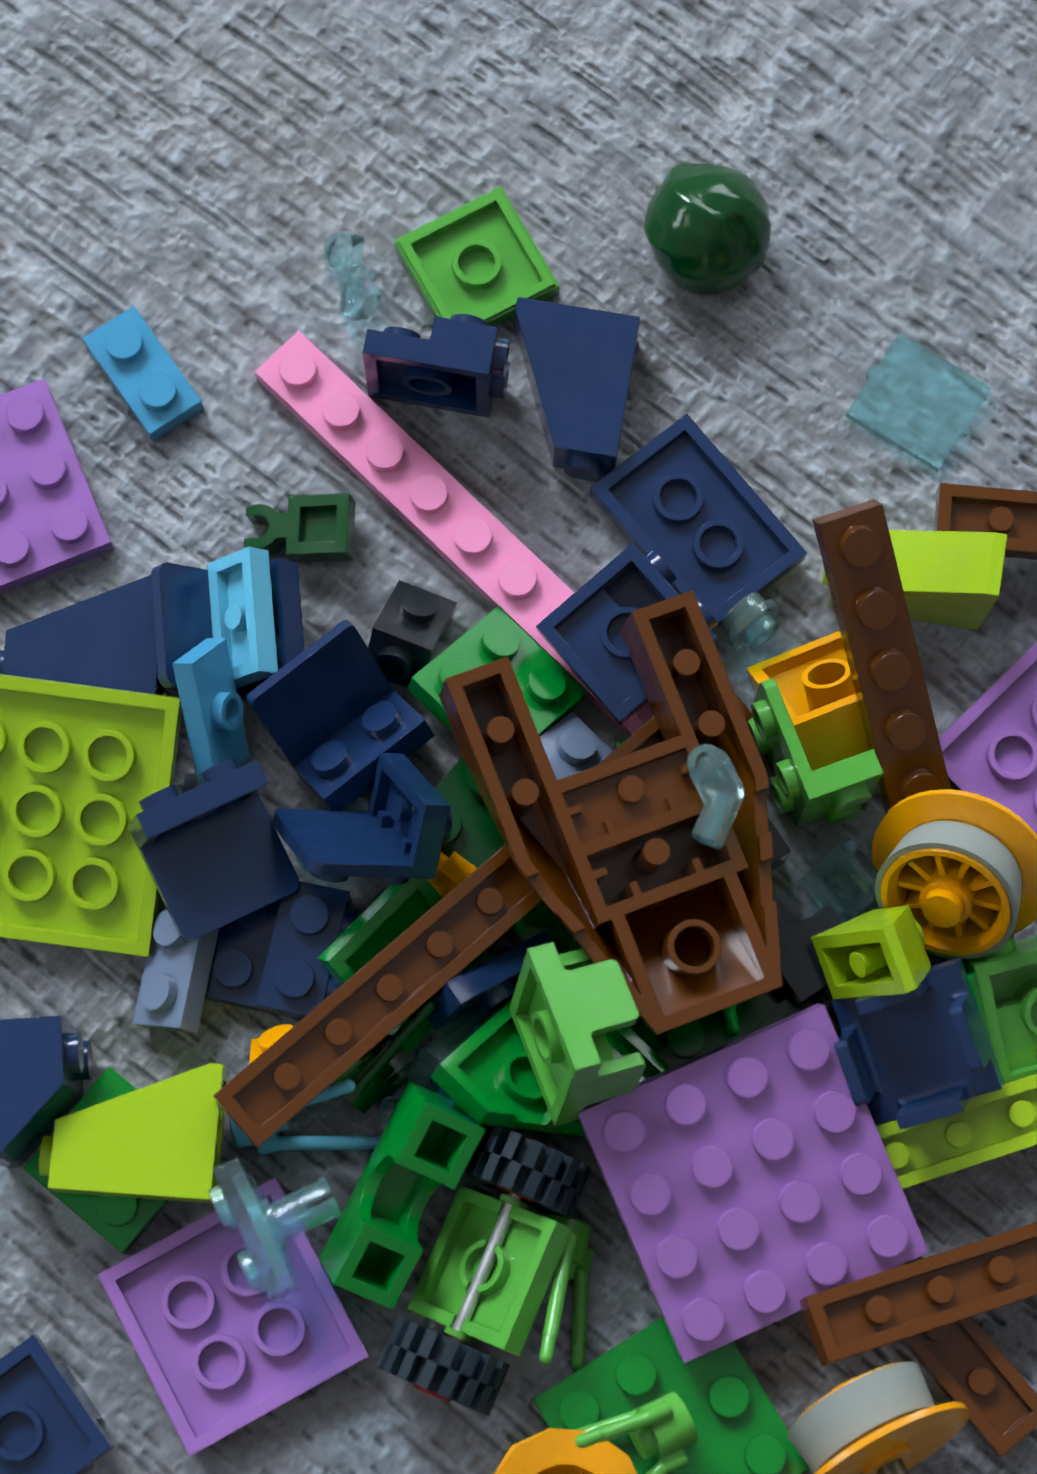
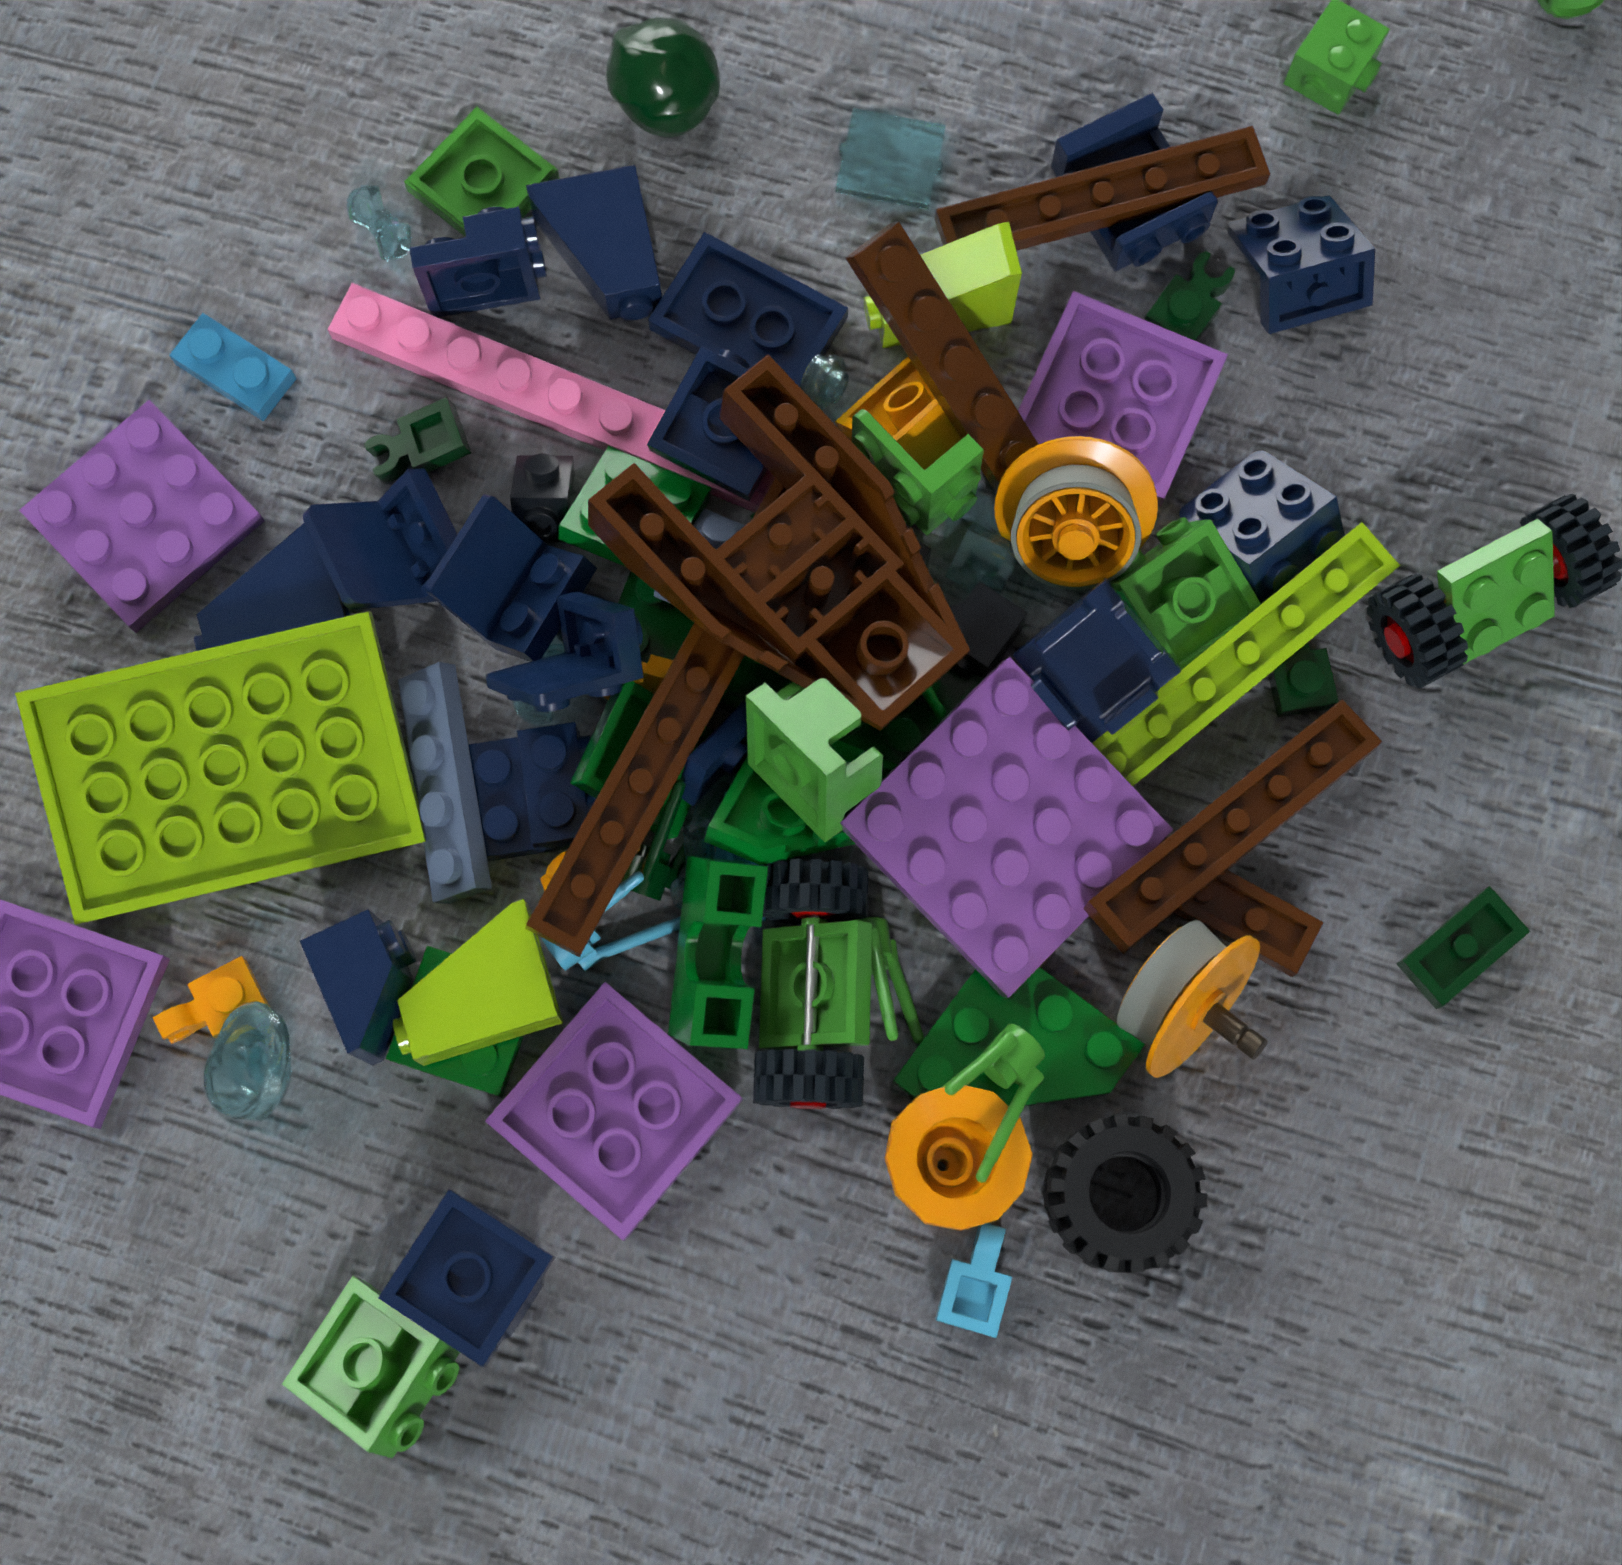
camera: 20 degrees left, 0 degrees up
dark blue bracket [127,758,299,941] -> none
dark azure plate [173,638,250,783] -> none
medium azure plate [207,547,278,689] -> none
clear light blue plate [208,1157,343,1302] -> none
clear light blue arm [687,744,745,849] -> none
lime slope [811,905,932,999] -> none

